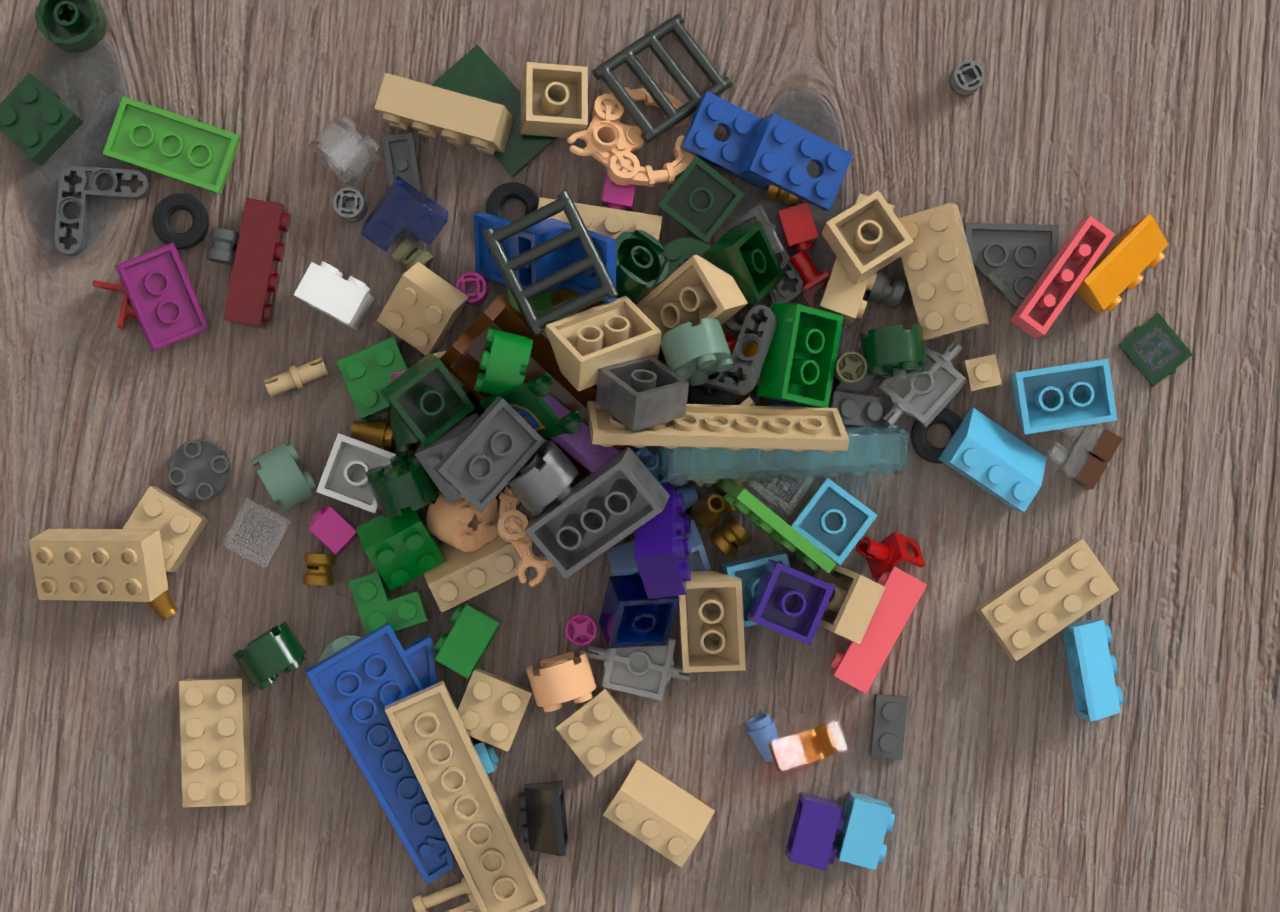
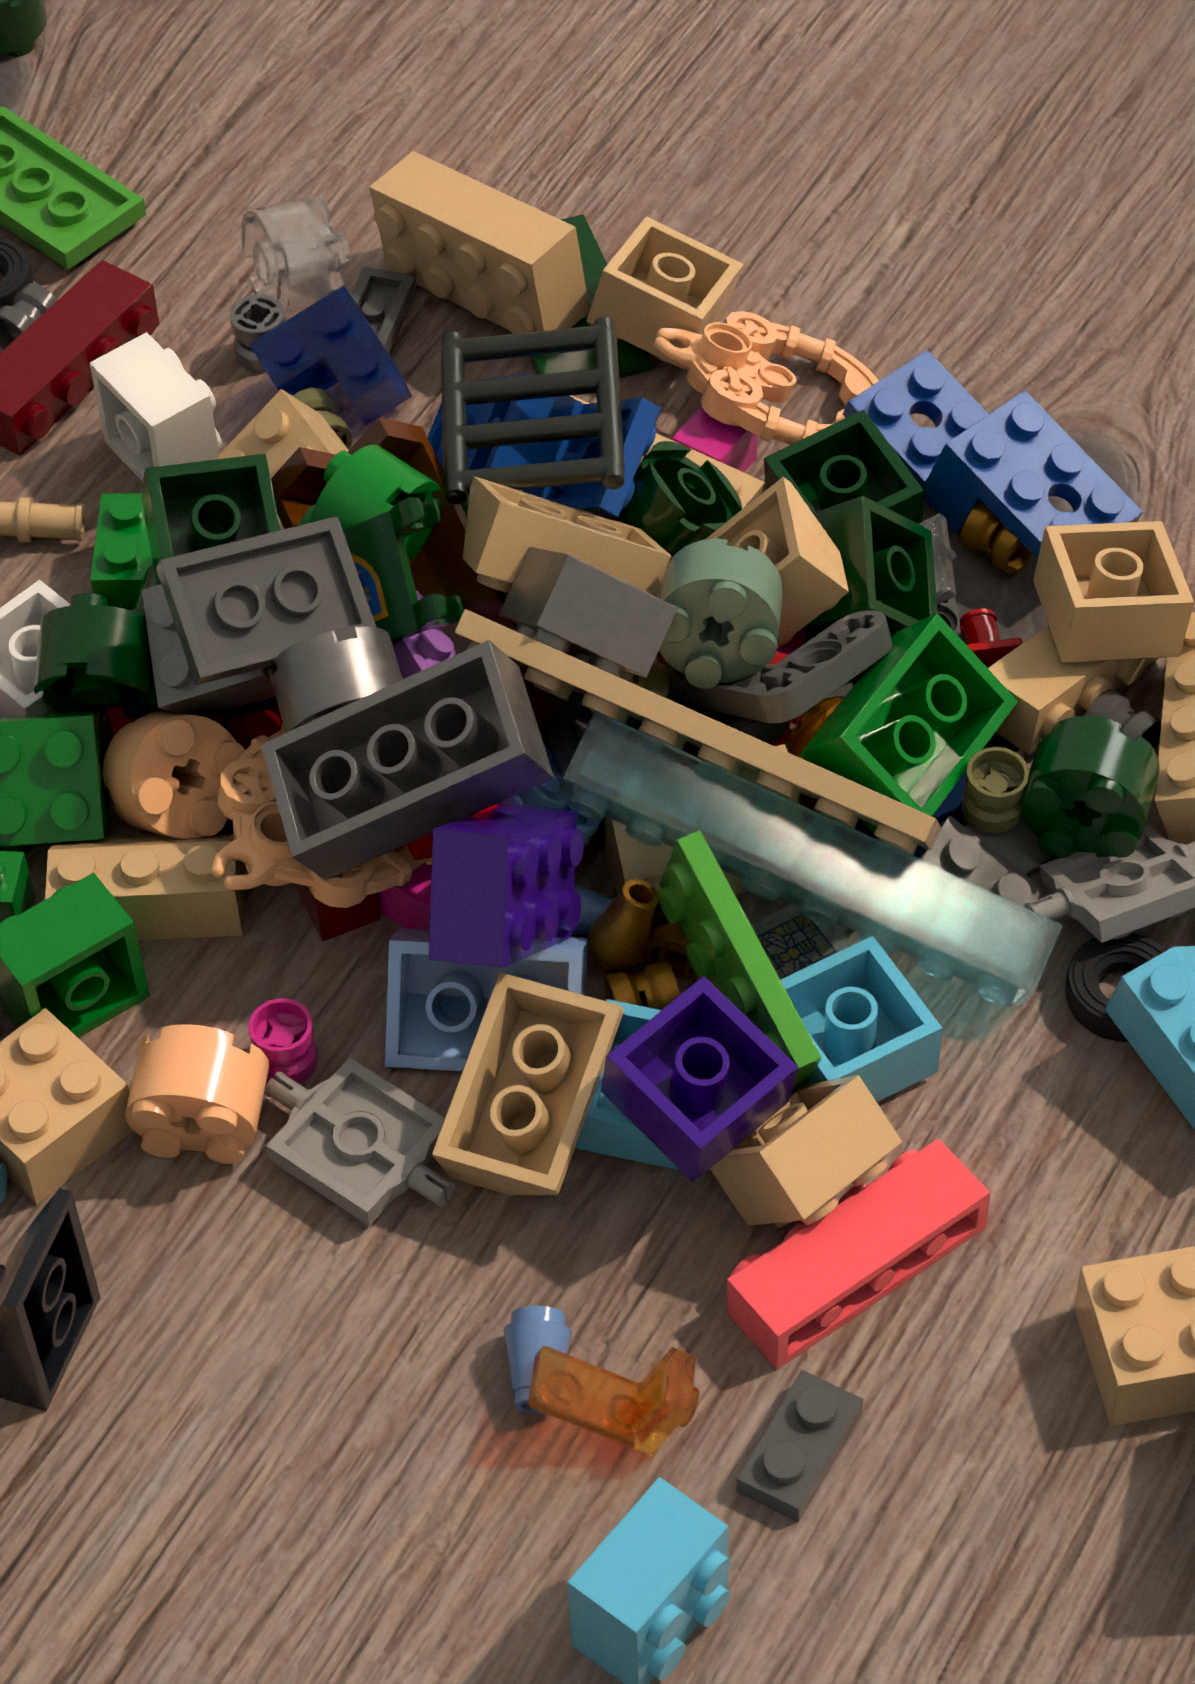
camera: 25 degrees right, 35 degrees down
tan brick [556,688,644,777] -> none
pearl dark grey bar [592,14,732,144] -> none
clear blue brick [599,575,680,649] -> none
tan slope [603,759,715,868] -> none
red brick [776,202,819,253] -> none
dark purple brick [785,792,845,871] -> none
red bracket [856,532,925,579] -> none

